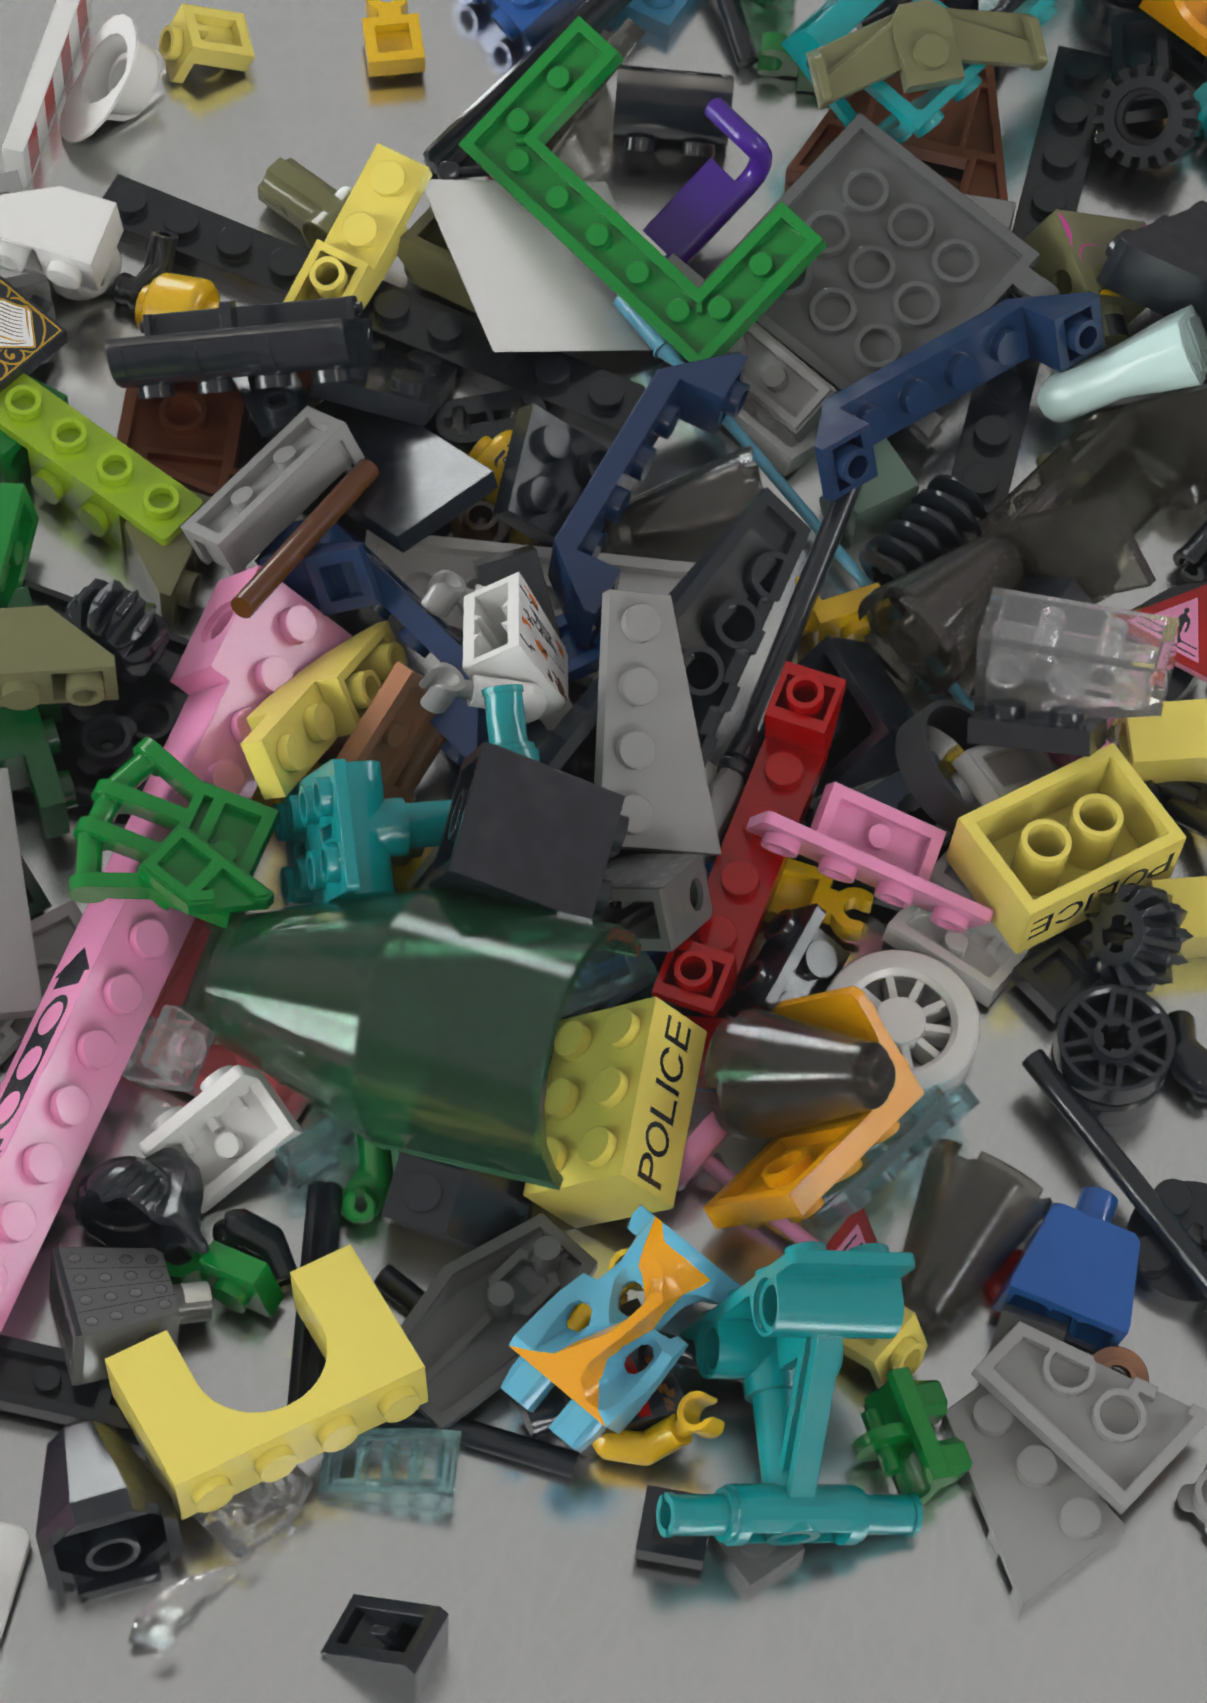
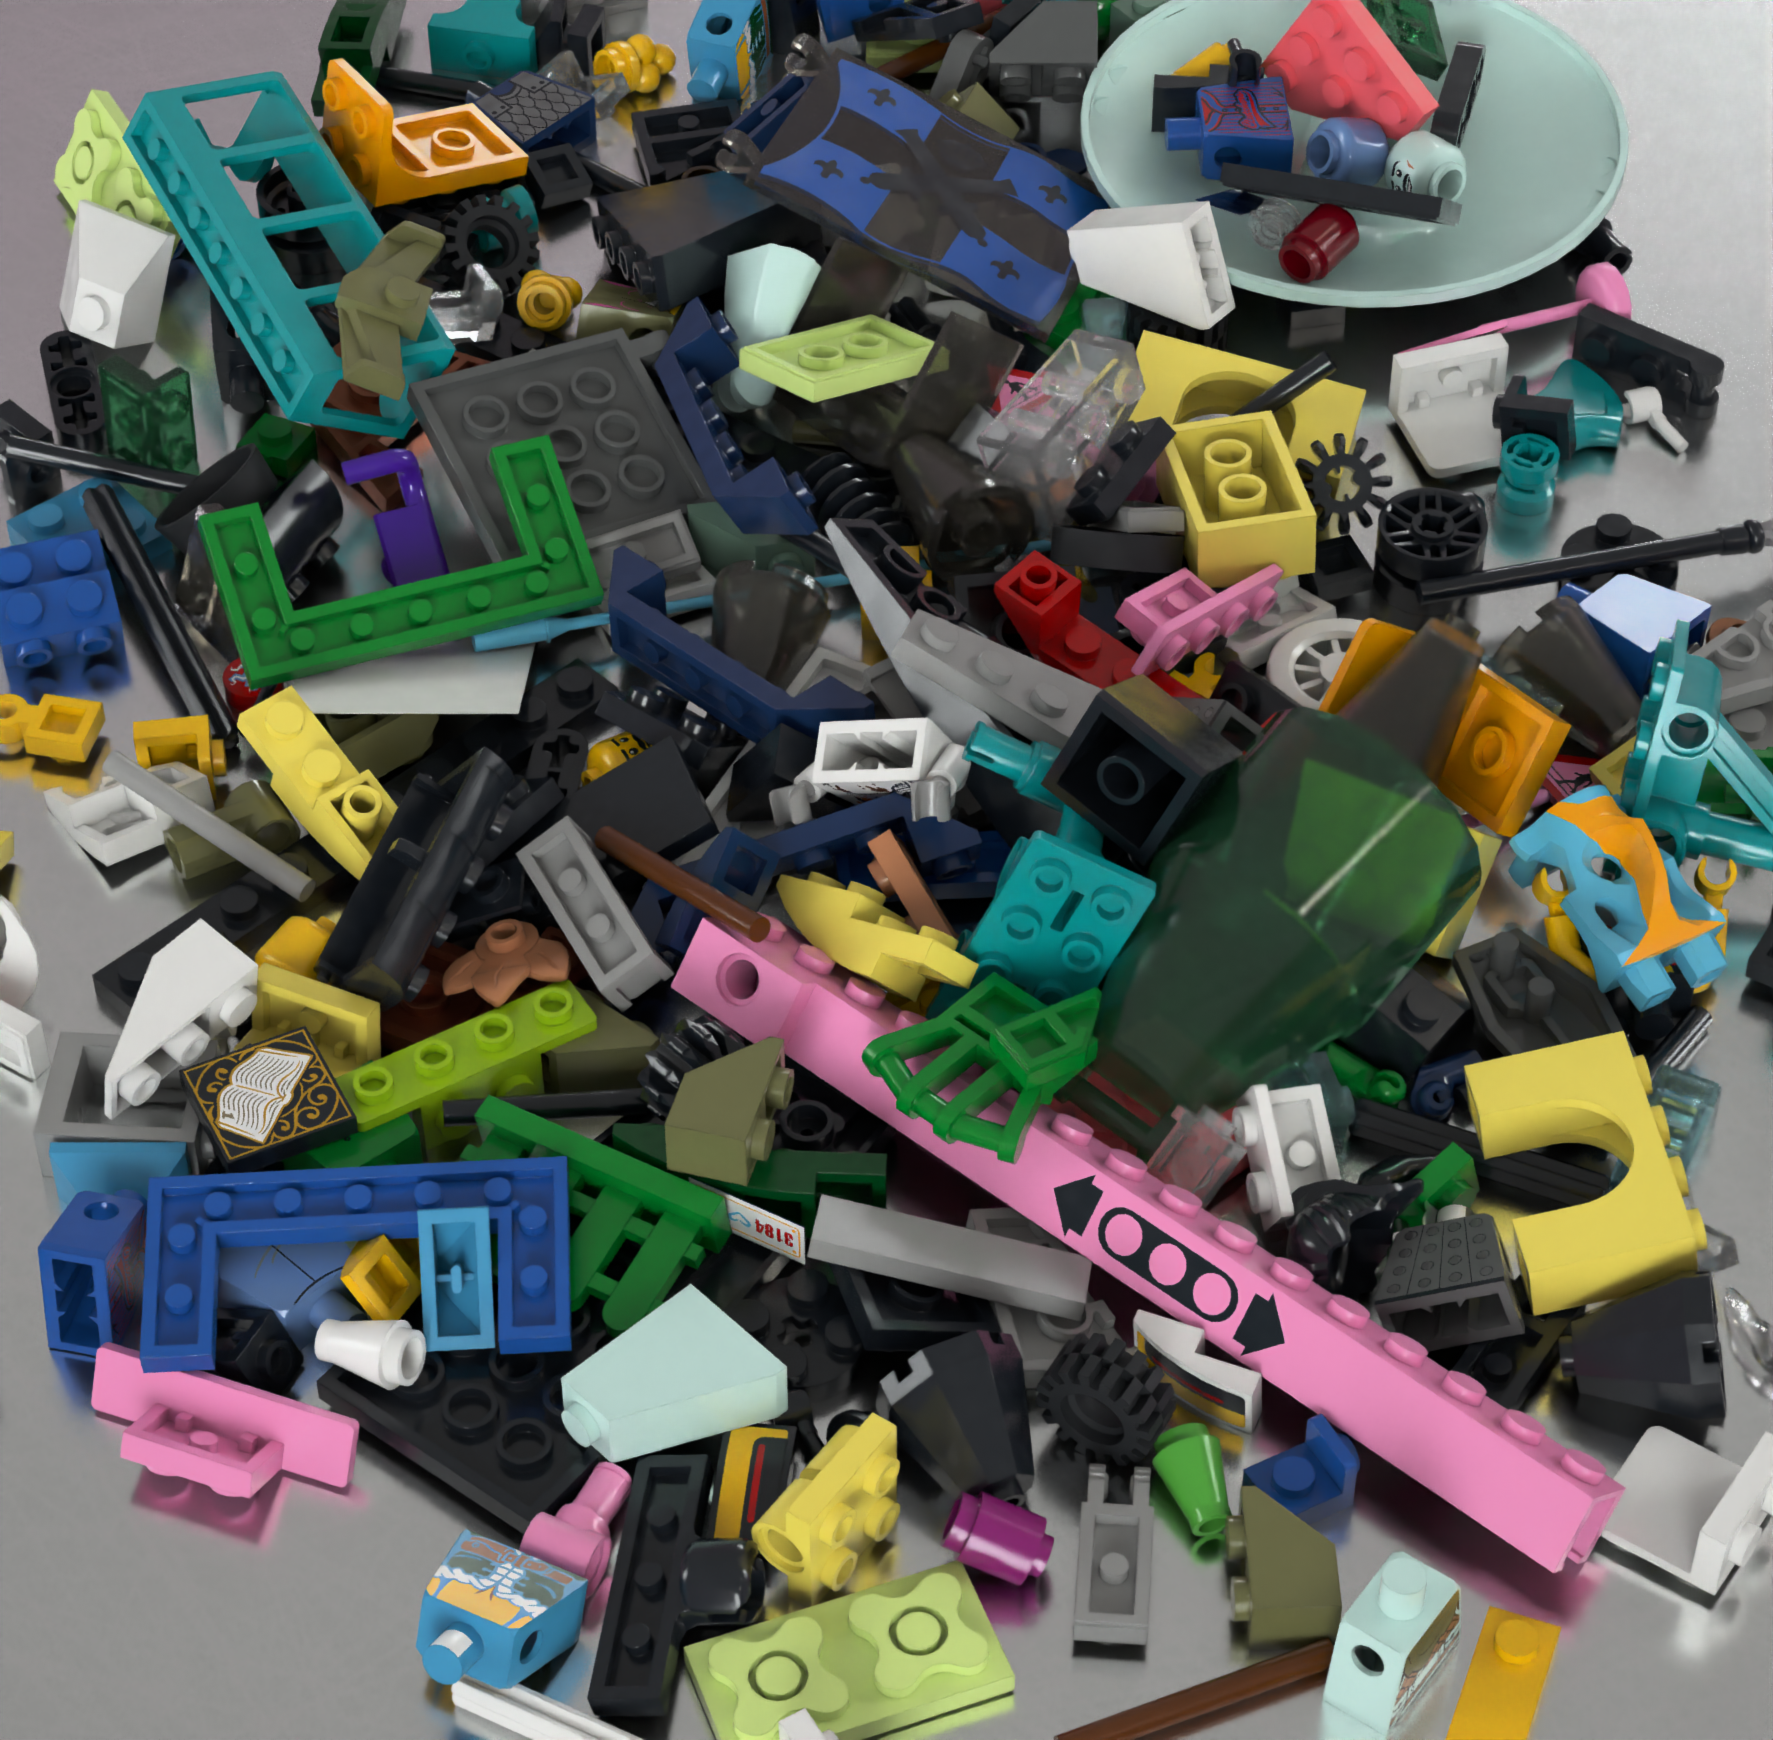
camera: 65 degrees left, 15 degrees down
none -> white slope [43,761,216,867]
none -> light grey bar [102,750,316,902]
none -> yellow bracket [133,715,227,800]
none -> black tyre [155,443,278,557]
none -> light yellow bracket [234,962,381,1078]
none -> clear bracket [429,263,503,345]
none -> nougat plate [442,919,571,1007]
none -> black bar [442,1088,647,1127]
none -> yellow piece [517,269,583,331]
none -> yellowish green tile [739,314,947,403]
none -> dark blue arm [1409,1048,1483,1121]

